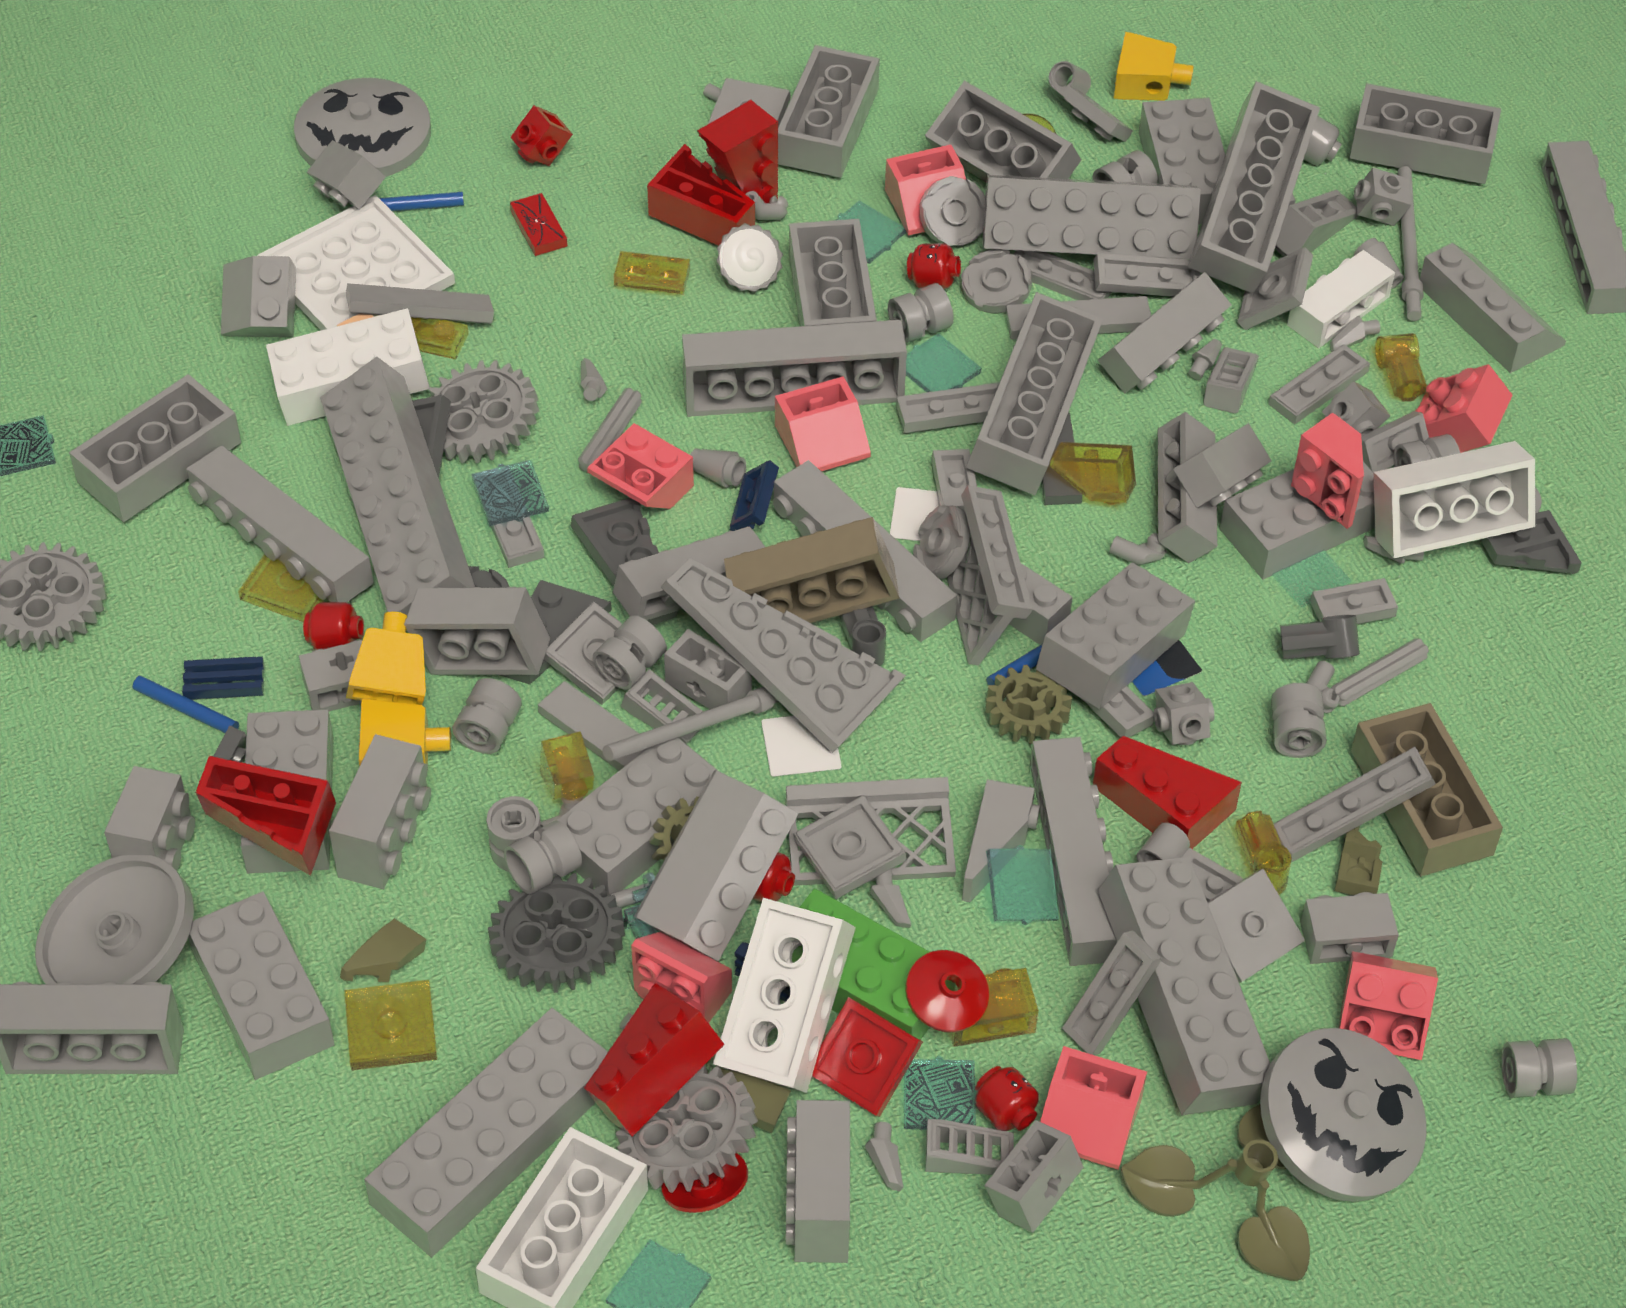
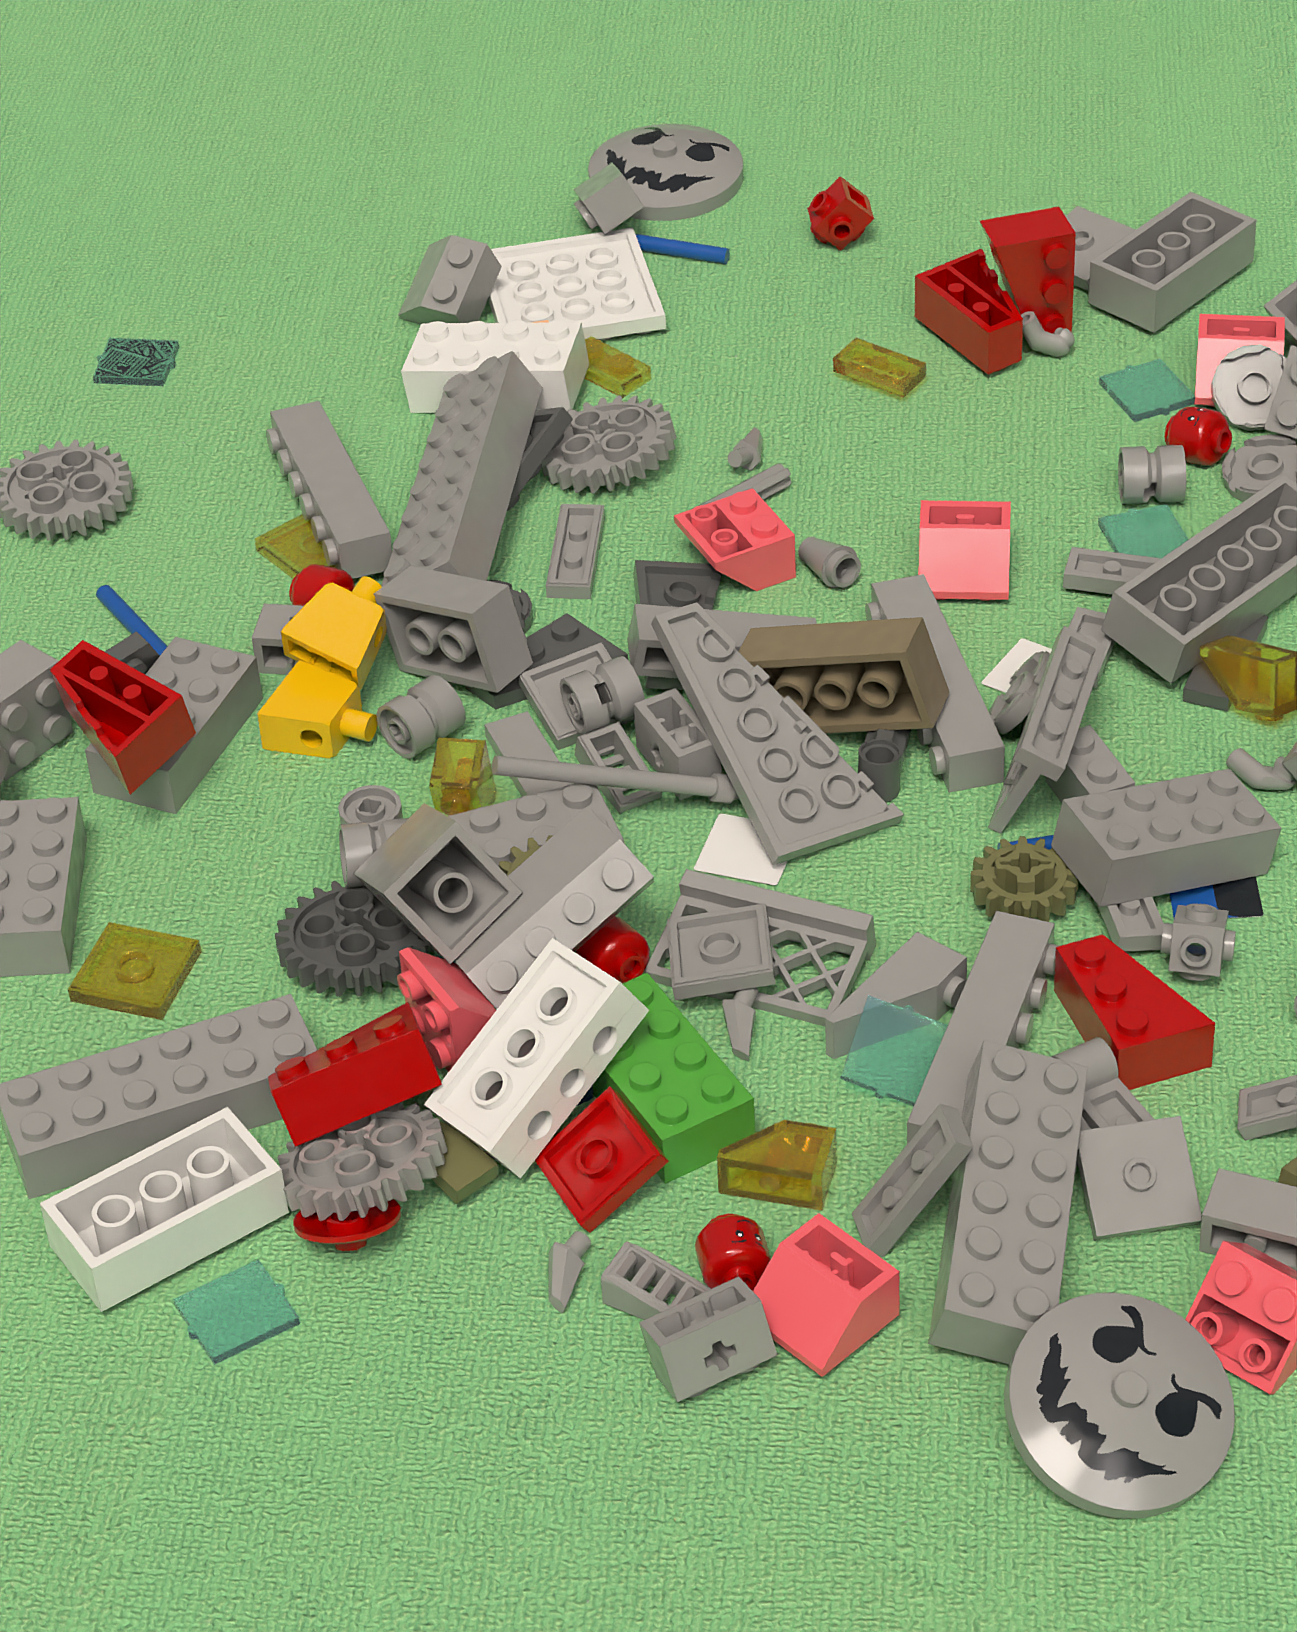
camera: 30 degrees right, 10 degrees down
light grey brick [69,374,241,523] -> none
dark blue tile [182,656,264,700] -> none
light grey brick [329,734,431,889] -> none
olive slope [340,918,427,982] -> none
light grey tile [346,283,494,324] -> none
clear light blue piece [471,460,549,526] -> none
red tile [510,193,568,256] -> none
light grey brick [682,320,907,417] -> none
white piece [716,223,783,292] -> none
dark blue tile [729,460,779,531] -> none
light grey brick [786,1100,850,1263] -> none
light grey brick [789,219,877,326] -> none
clear light blue piece [904,1056,976,1130] -> none
red dish [905,950,989,1032] -> none
olive plant [1121,1104,1310,1281] -> none
clear yellow piece [1235,810,1292,895] -> none
none -> light grey slope [353,803,522,964]

